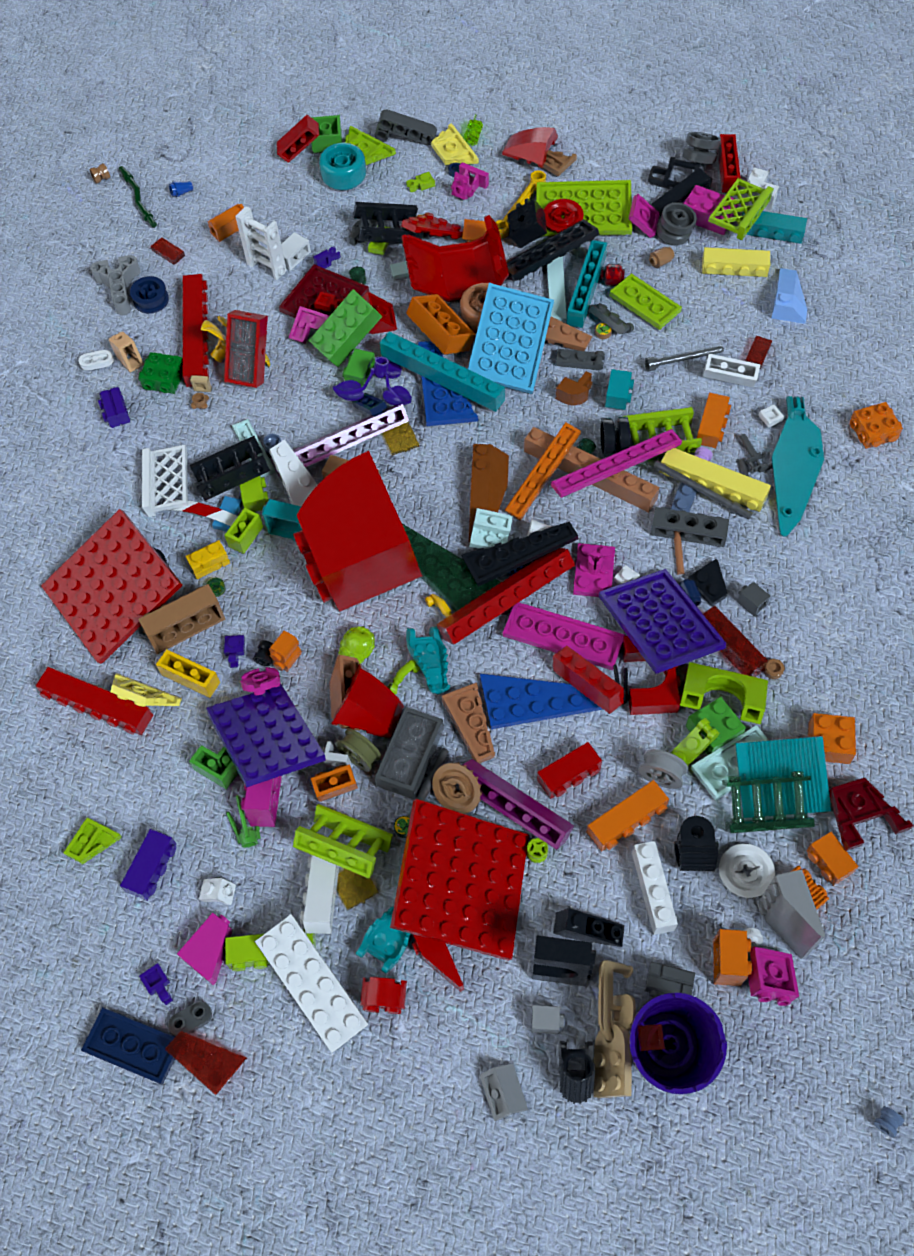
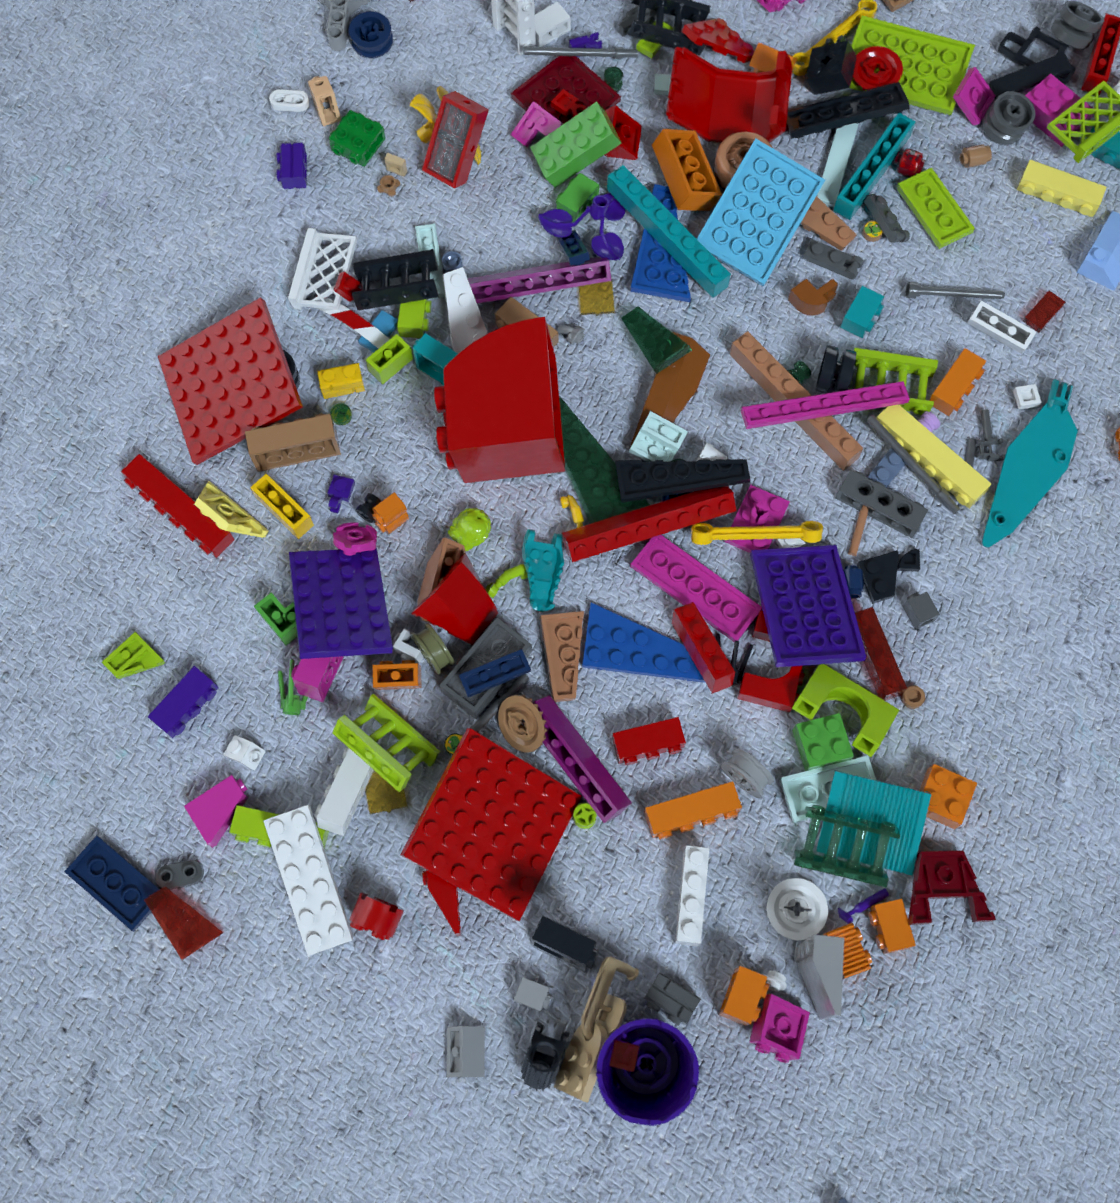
camera: 15 degrees right, 10 degrees up
dark purple plate [139,963,173,1005] -> none
red brick [183,274,209,387] -> none
teal animal [356,906,411,974] -> none
orange tile [505,422,581,521] -> none
black slope [553,908,625,947] -> none
lime plate [670,718,720,766] -> none
black piece [674,816,719,871] -> none
none -> red plate [333,271,361,301]
none -> dark blue plate [459,649,531,698]
none -> dark grey bar [523,47,638,59]
none -> light grey plate [557,325,585,345]
none -> clear green wing [621,306,692,374]
none -> yellow piece [691,521,823,545]
none -> dark purple piece [838,888,889,924]
none -> black tile [897,549,920,572]

